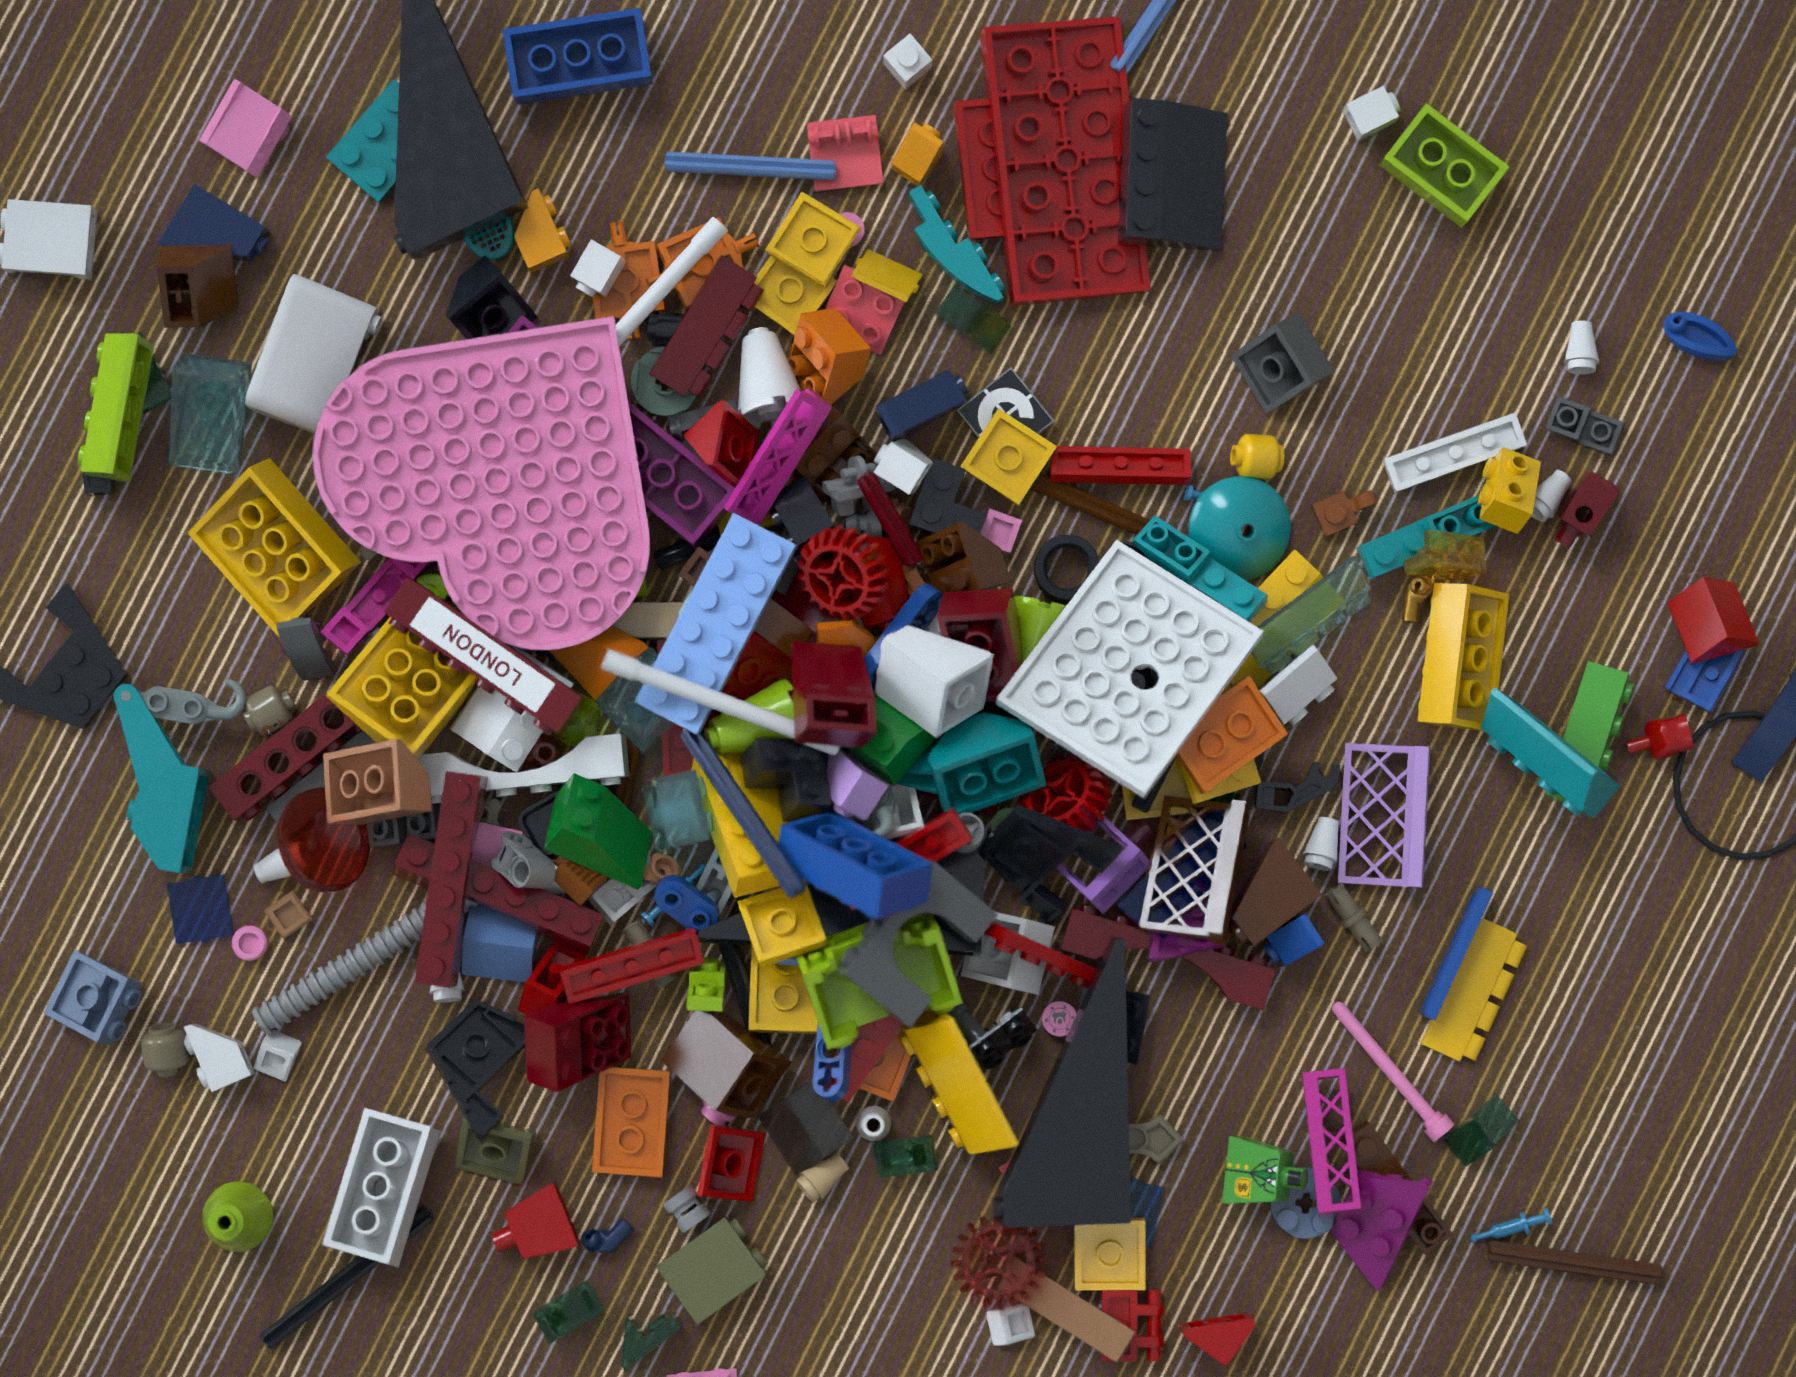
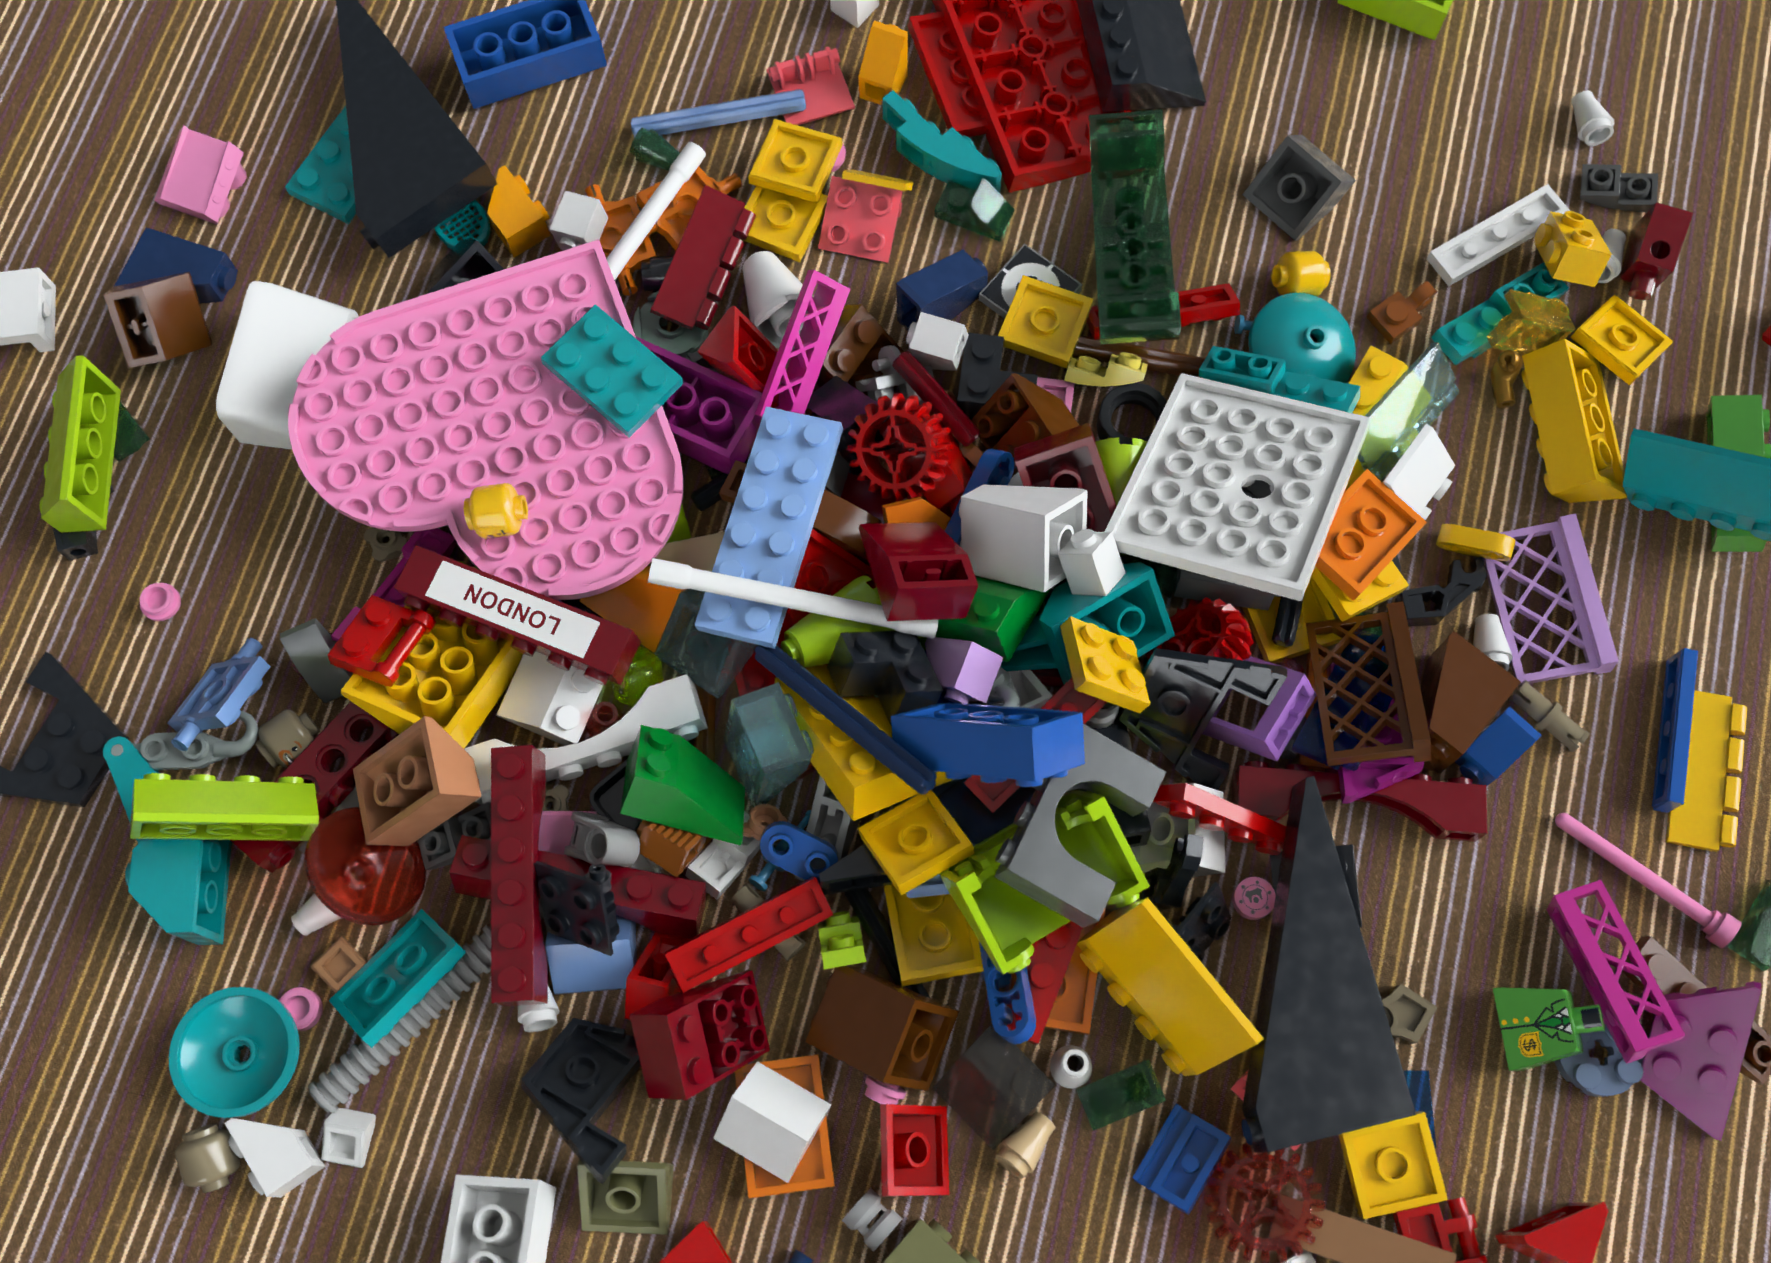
camera: 10 degrees left, 15 degrees down
sand blue plate [44,950,142,1046] -> none
clear blue piece [167,874,234,944] -> none
clear light blue slope [169,353,252,474] -> none
yellow slope [188,458,361,637] -> none
orange slope [788,308,871,405] -> none
blue arm [1663,312,1737,361] -> none
none -> lime slope [130,773,319,841]
none -> bright pink plate [140,583,181,621]
none -> medium blue plate [168,638,271,751]
none -> teal dish [169,987,300,1118]
none -> red plate [327,595,436,687]
none -> teal plate [329,909,467,1048]
none -> yellow head [464,483,528,539]
none -> black hinge [534,861,620,956]
none -> teal plate [541,304,683,438]
none -> clear green cone [630,128,680,171]
none -> white slope [713,1061,831,1183]
none -> white brick [1058,529,1126,596]
none -> yellow plate [1060,616,1150,713]
none -> light yellow slope [1064,352,1148,387]
none -> clear green slope [1089,109,1181,345]
none -> blue plate [1132,1104,1232,1215]
none -> black piece [1139,834,1204,909]
none -> yellow beam [1436,524,1516,561]
none -> yellow plate [1570,294,1673,386]

